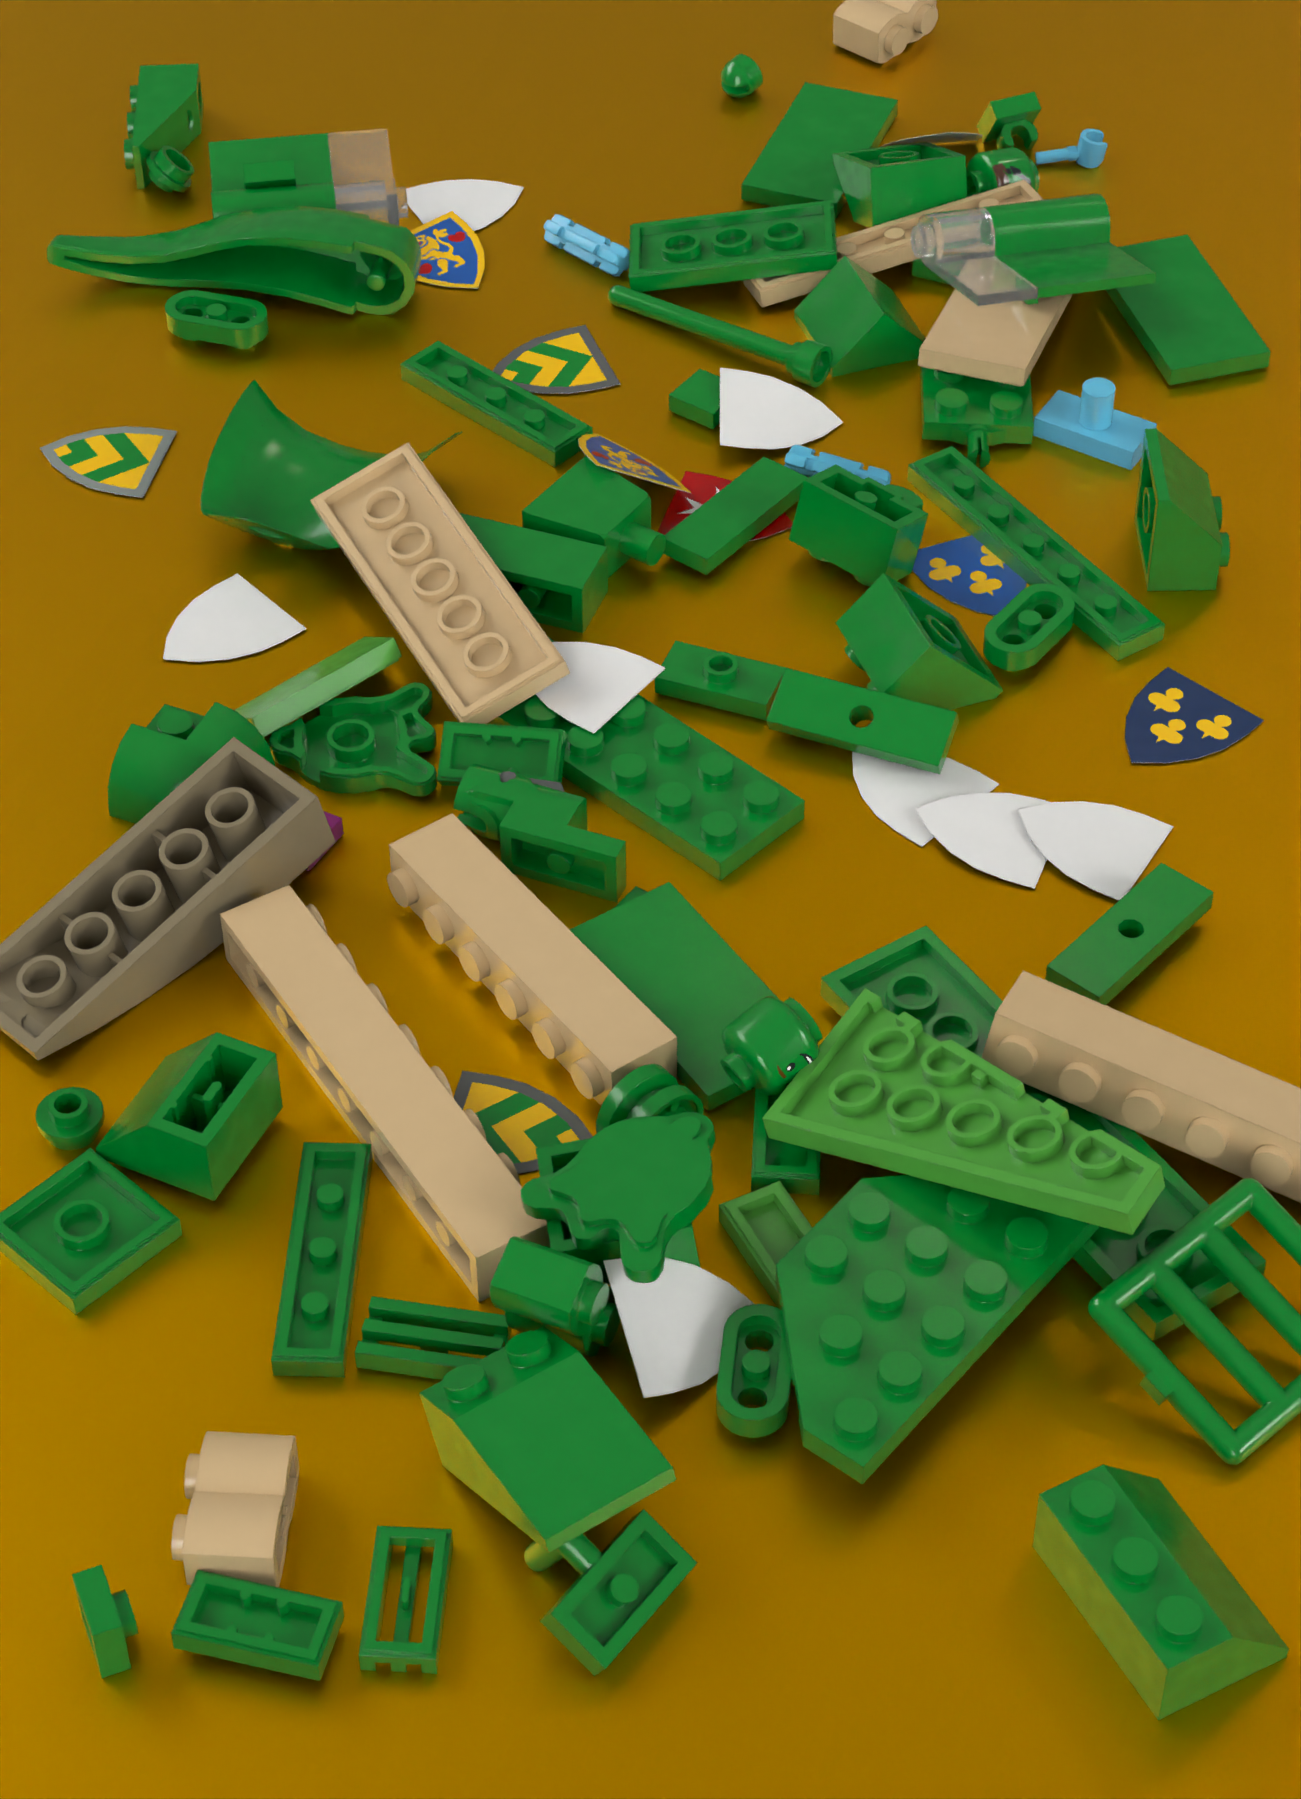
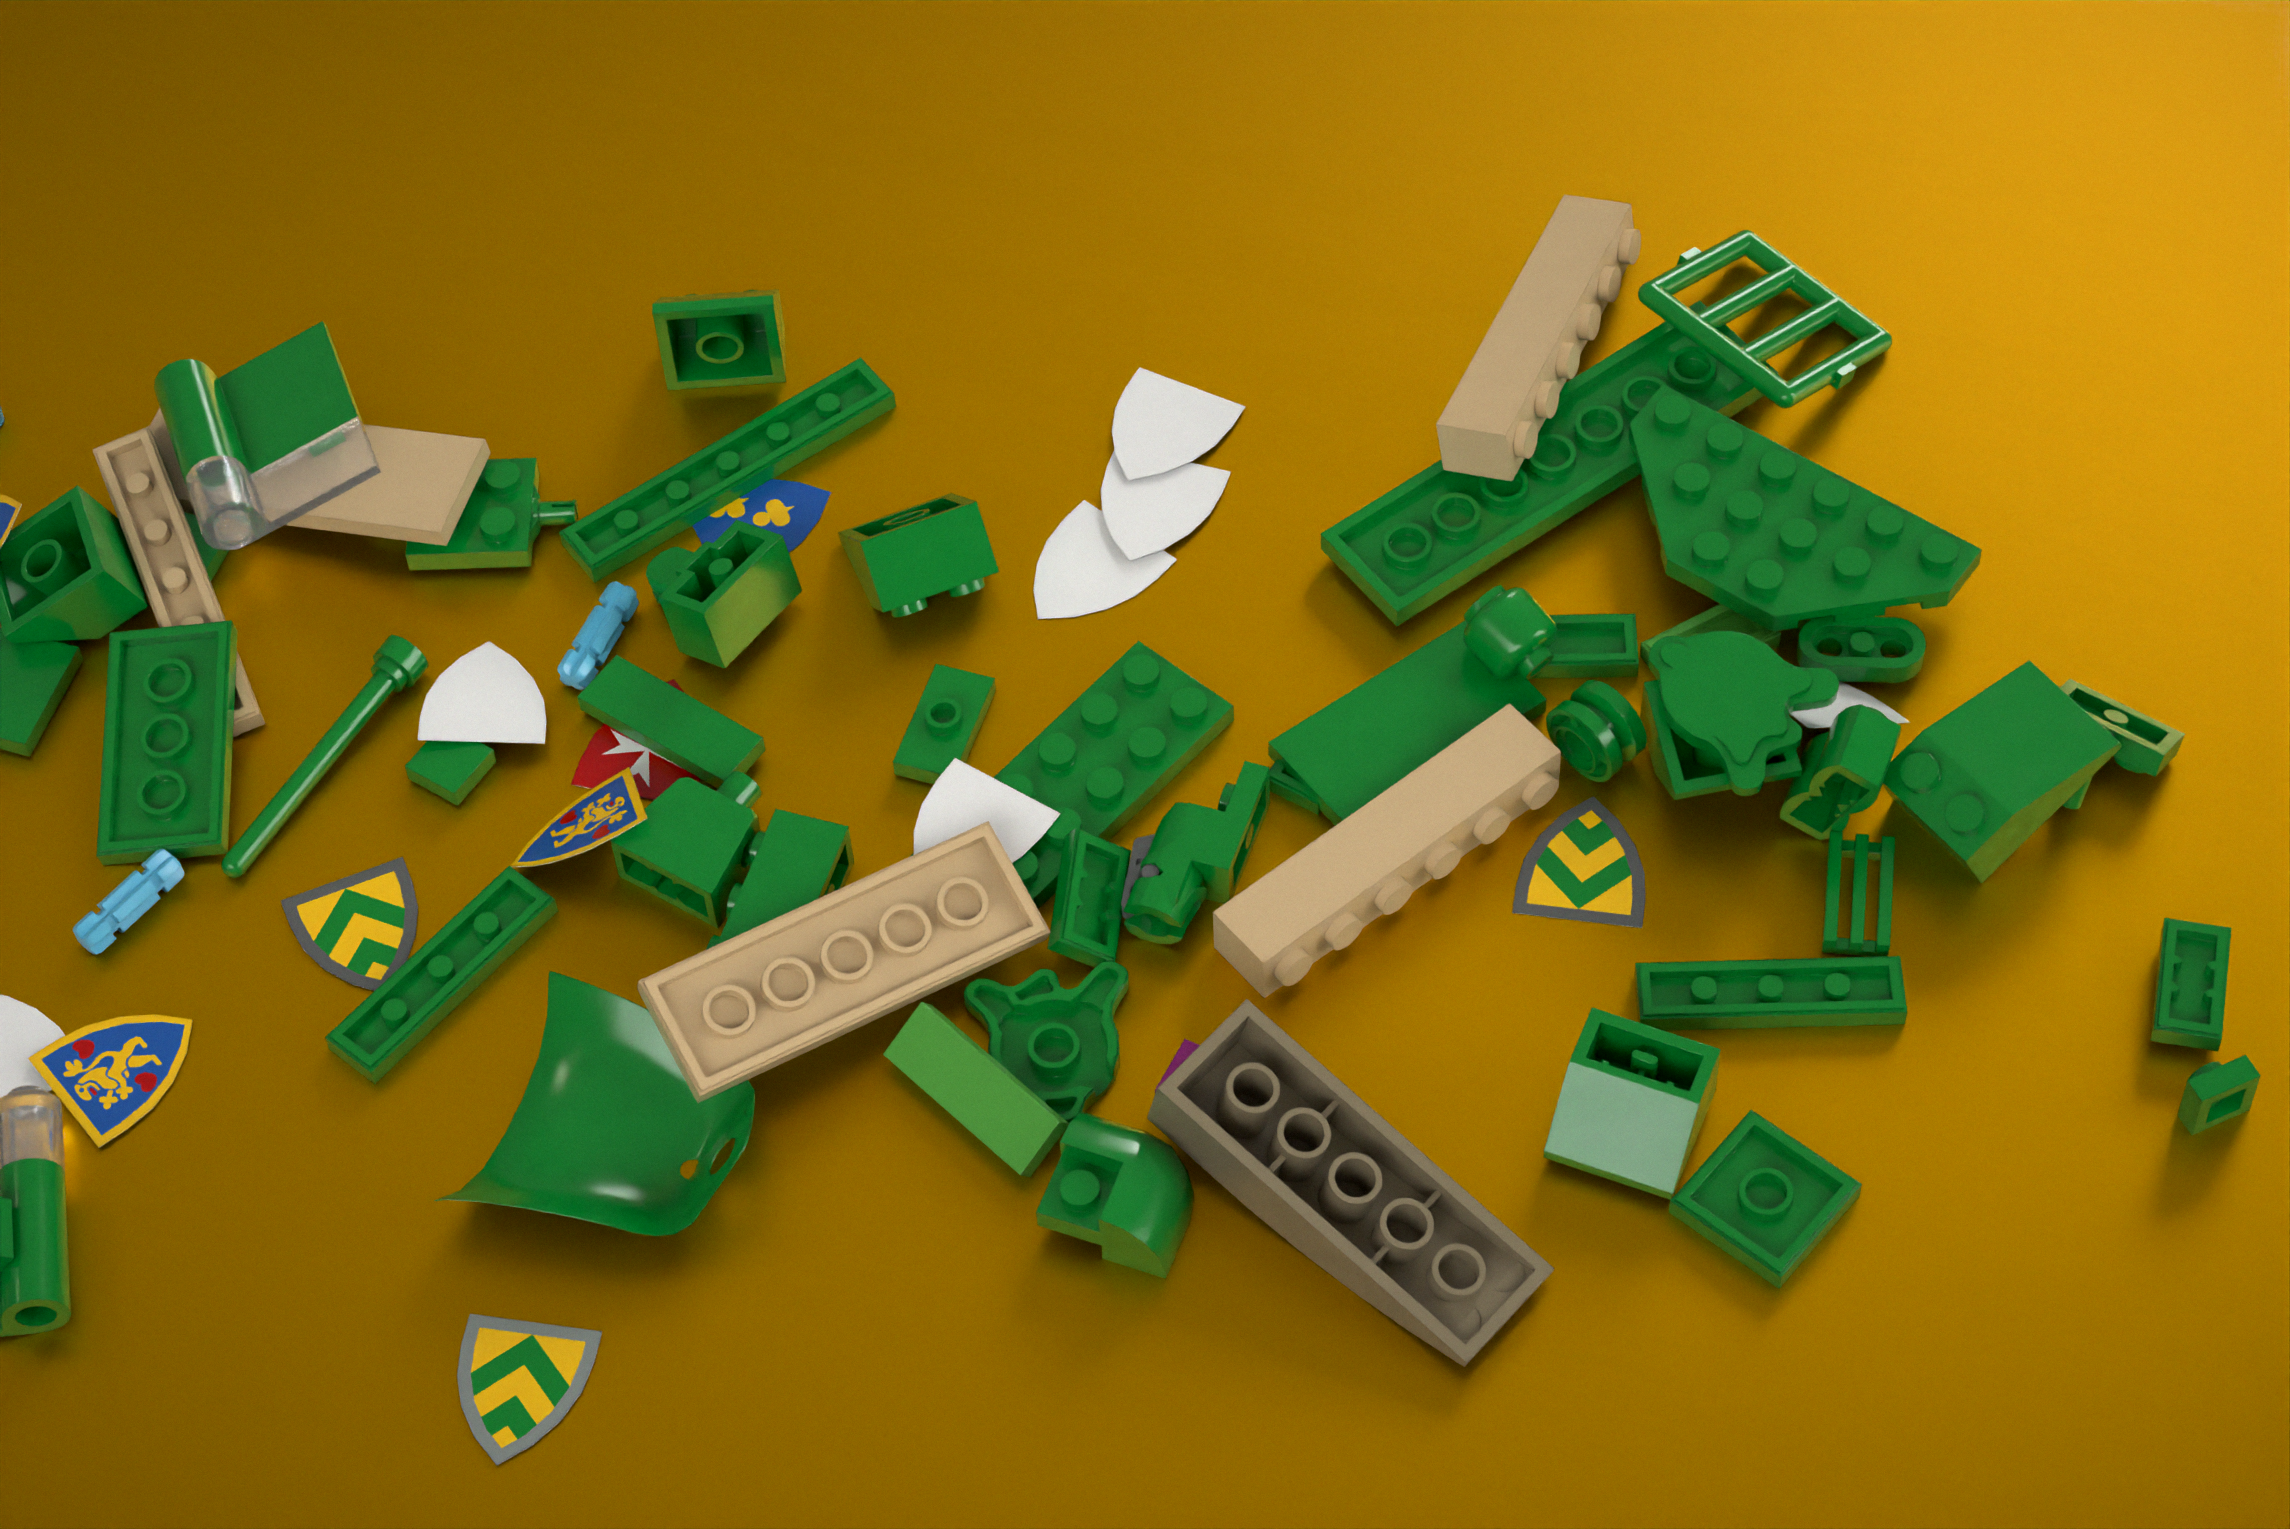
camera: 90 degrees left, 10 degrees up
green plate [35,1087,105,1150] -> none
green animal [47,206,422,315] -> none
white sticker [163,573,306,662] -> none
green plate [165,290,269,349] -> none
tan brick [171,1431,299,1587] -> none
tan brick [220,885,550,1302] -> none
green tile [359,1526,453,1674] -> none
bright green wing [762,988,1165,1235] -> none
green tile [766,668,959,774] -> none
green slope [794,256,925,377] -> none
green head [966,147,1040,197] -> none
green plate [983,584,1075,671] -> none
green slope [1032,1464,1289,1721] -> none
medium azure tile [1033,377,1157,470] -> none
green tile [1045,863,1214,1005] -> none
green tile [1106,235,1271,386] -> none
dark blue sticker [1125,667,1264,763] -> none

